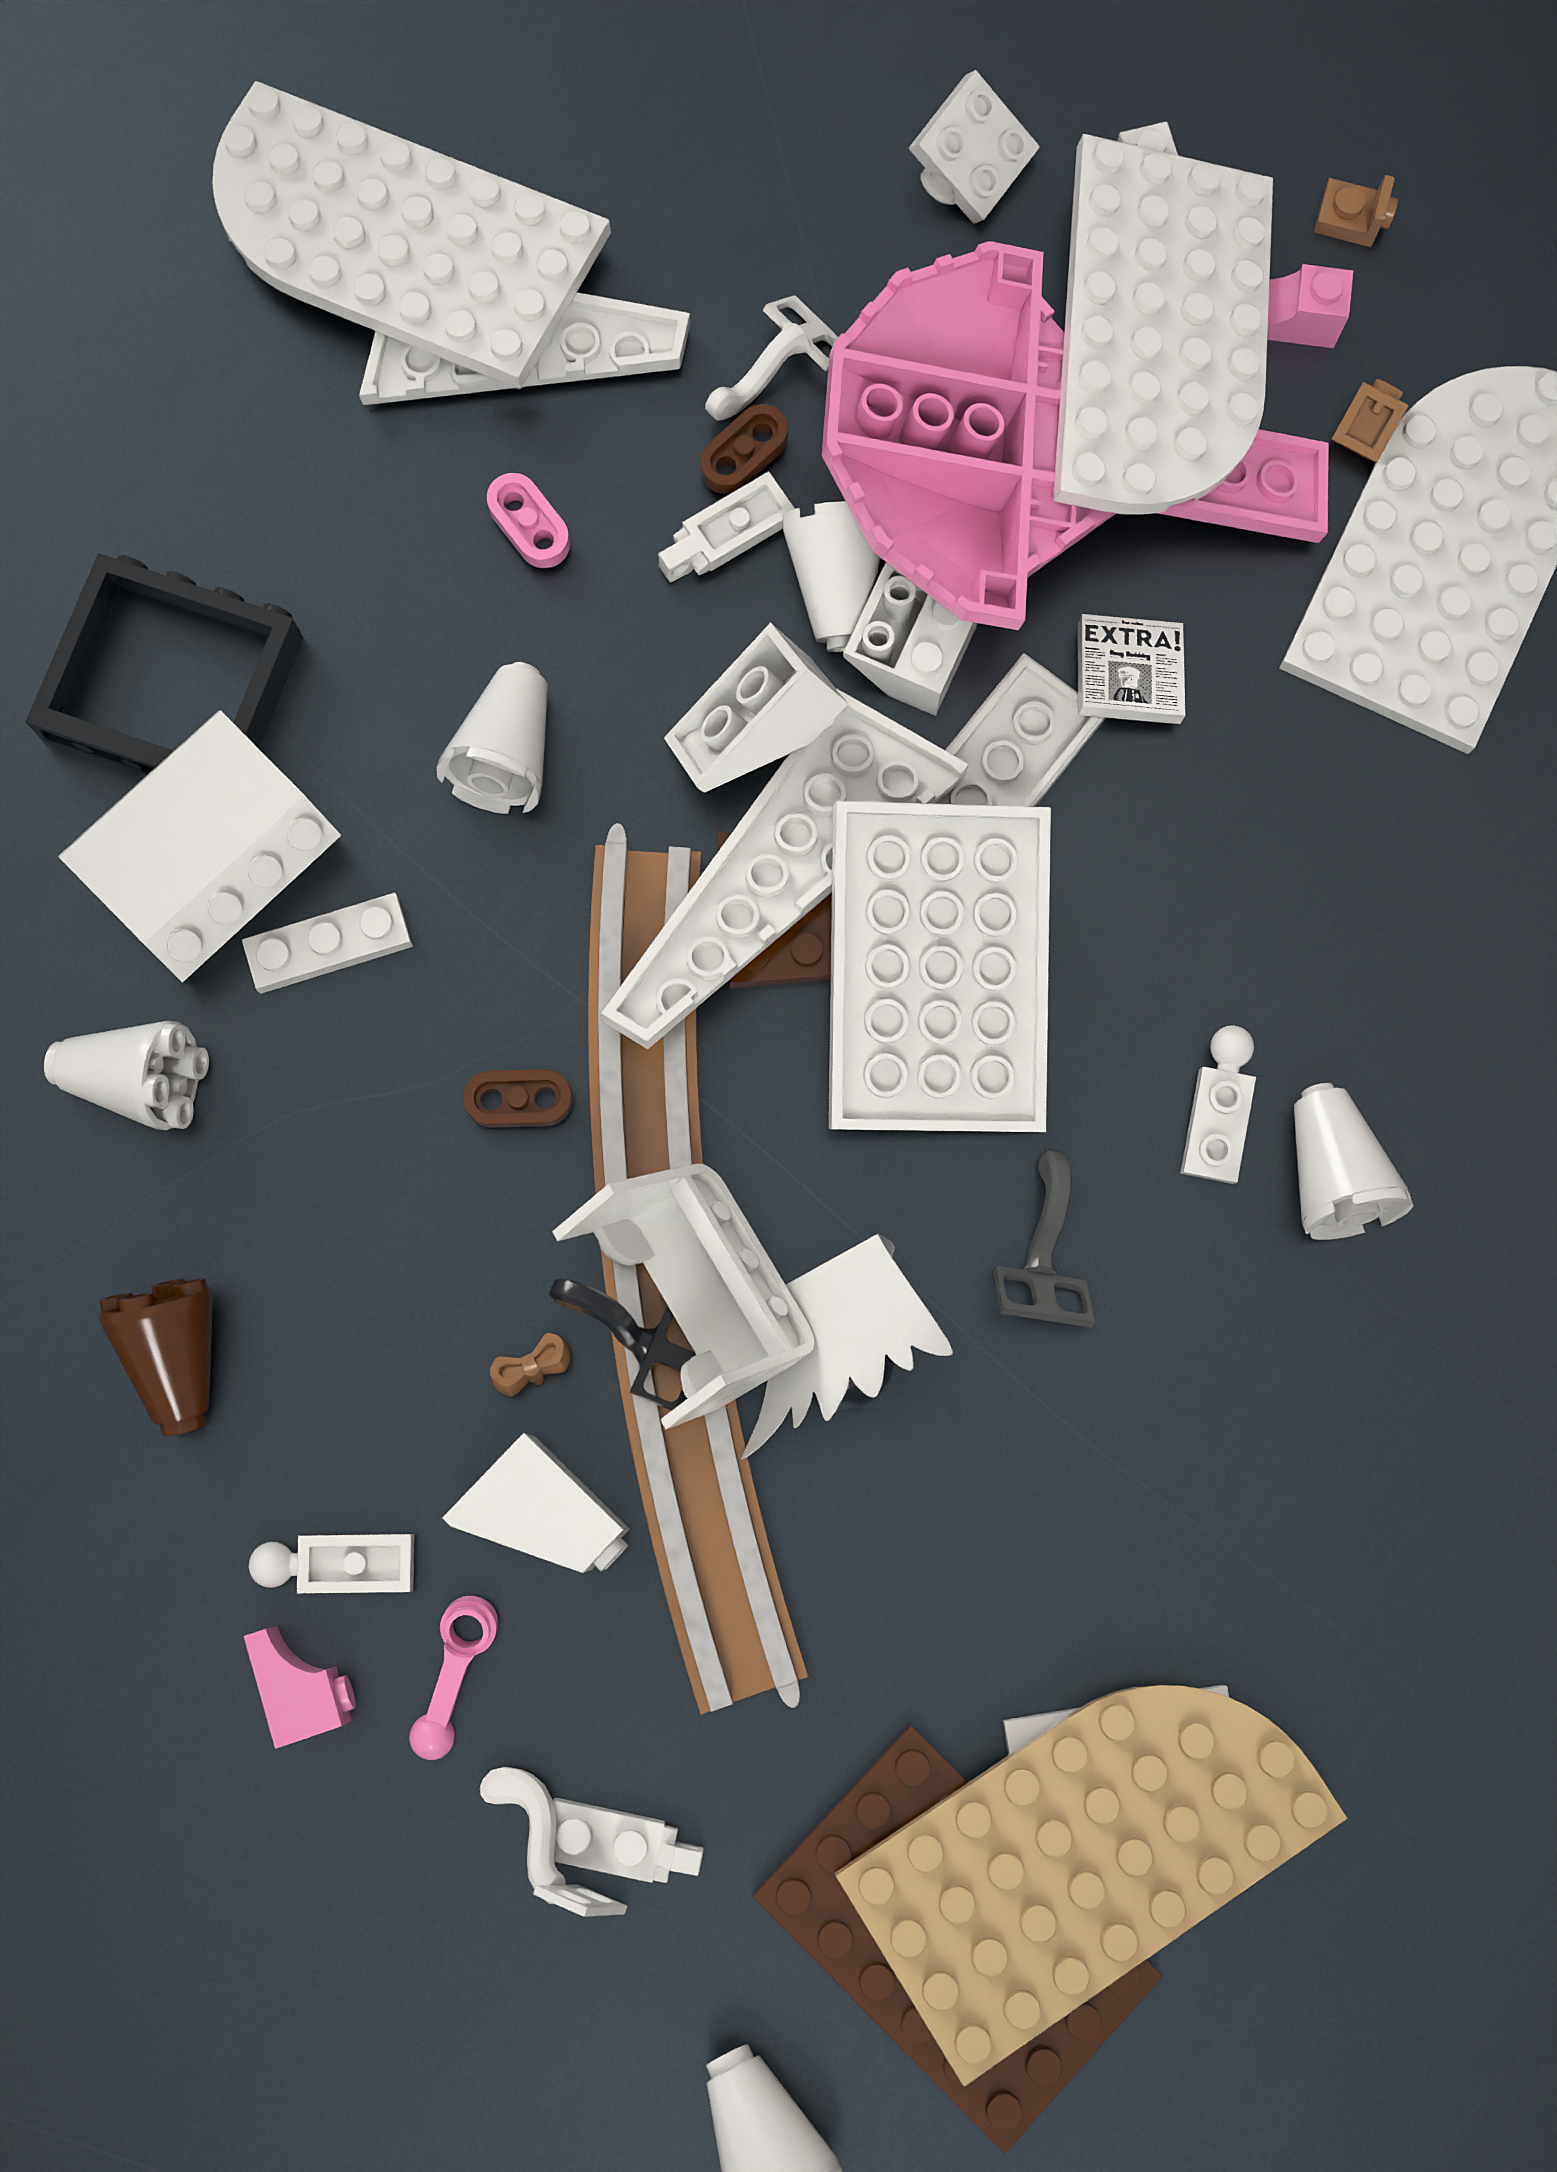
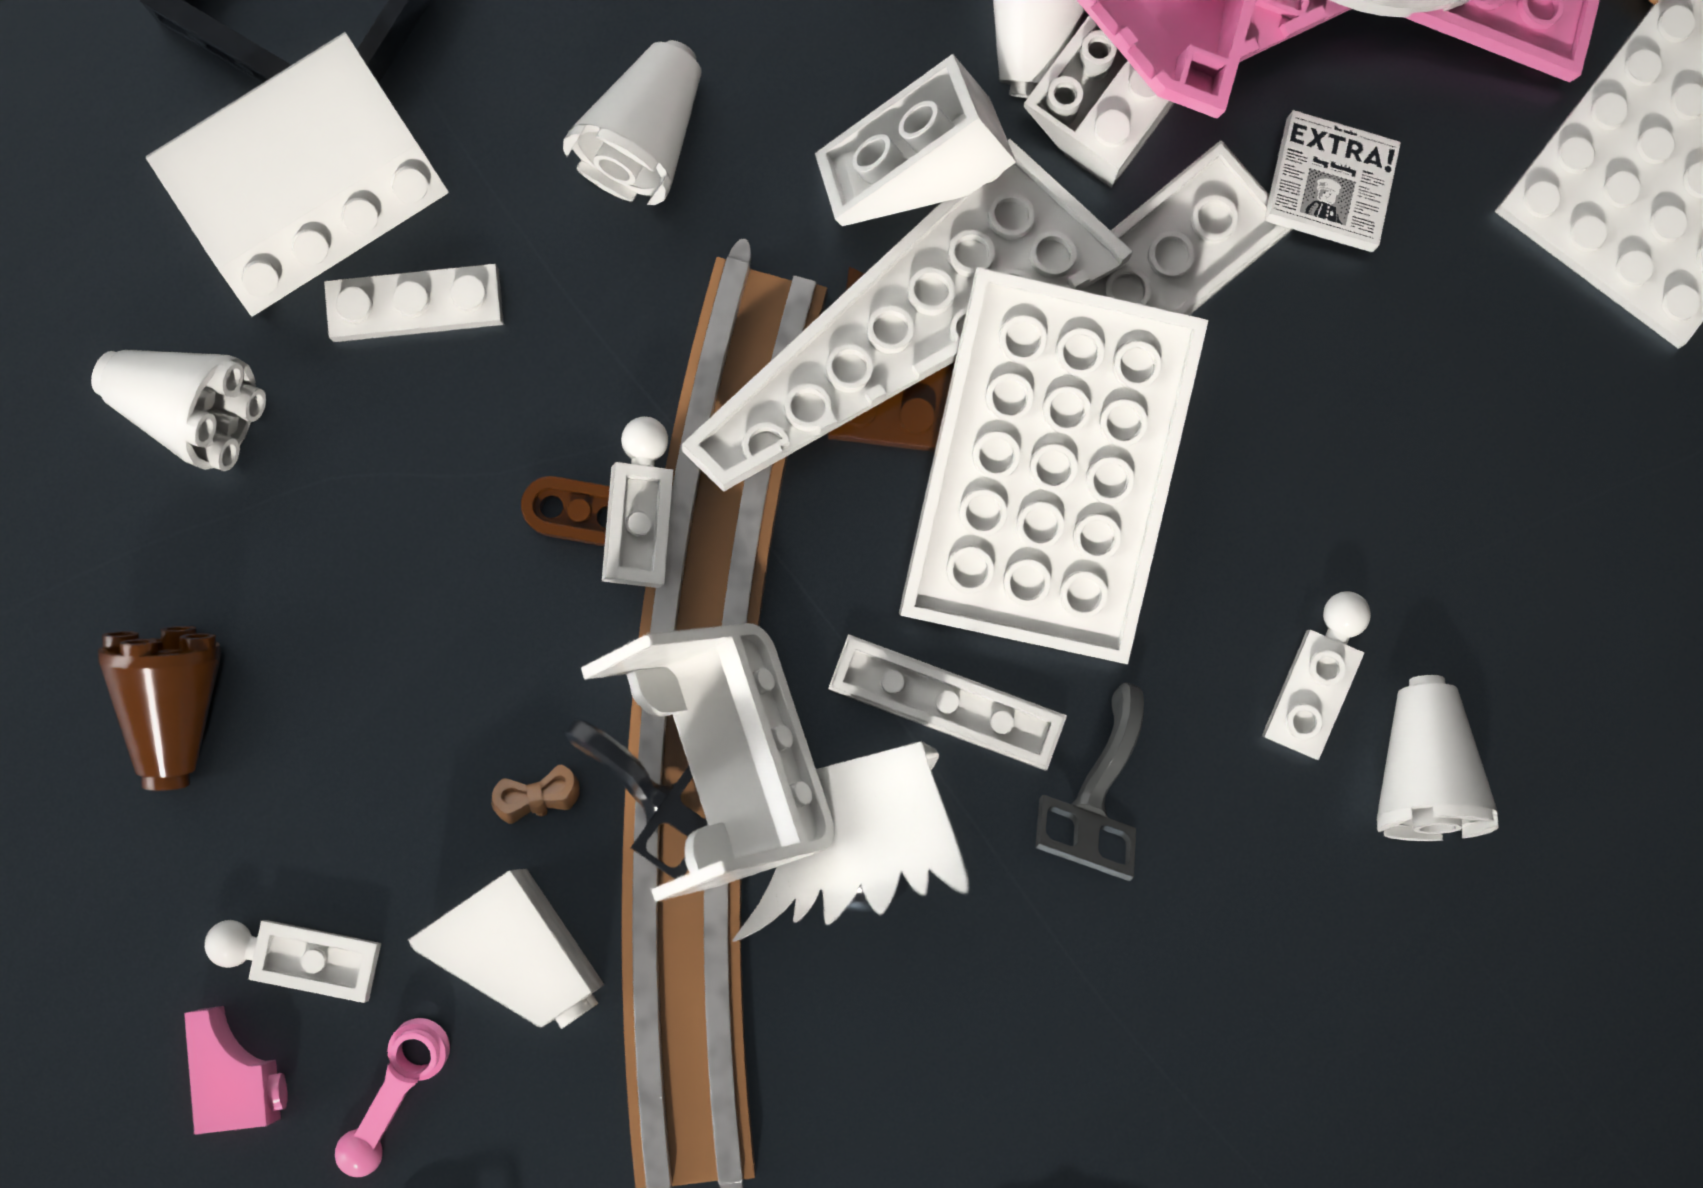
camera: 15 degrees right, 5 degrees up
none -> white plate [602,416,673,588]
none -> white tile [828,634,1067,771]

